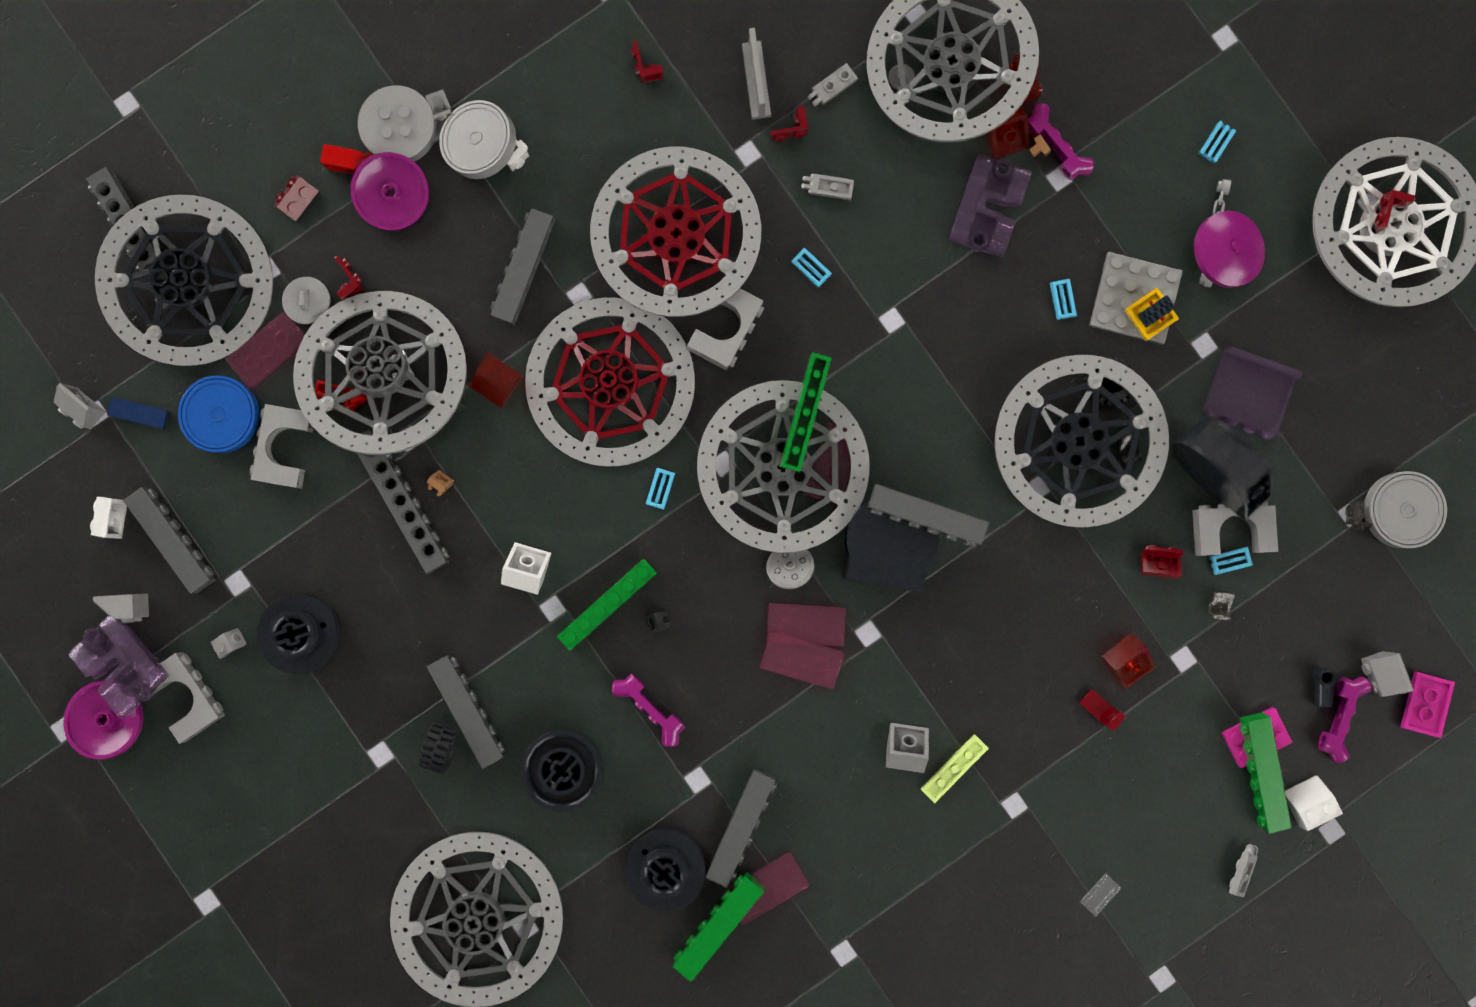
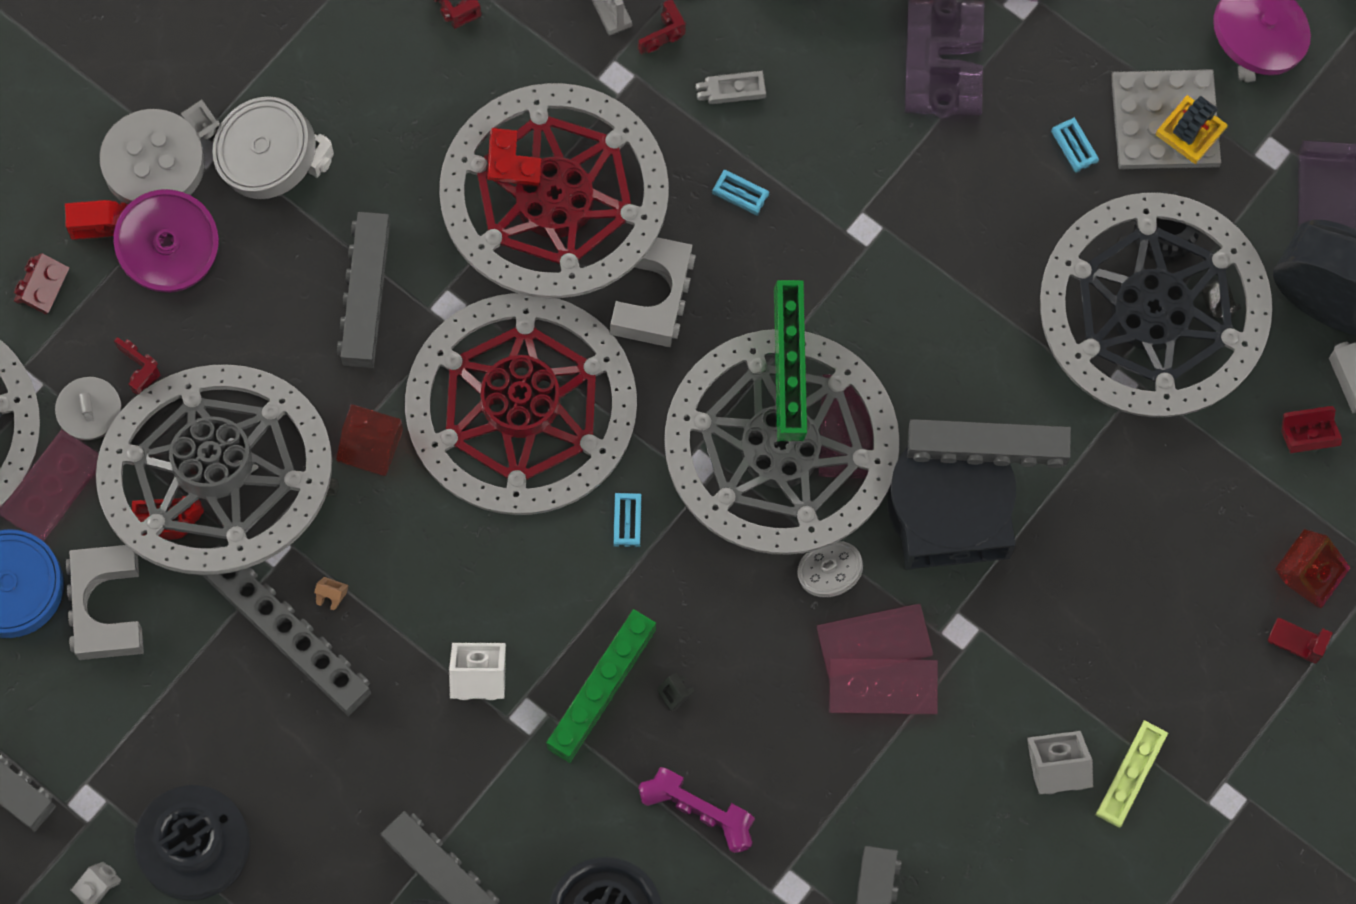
camera: 15 degrees left, 15 degrees down
none -> red plate [487,128,541,186]

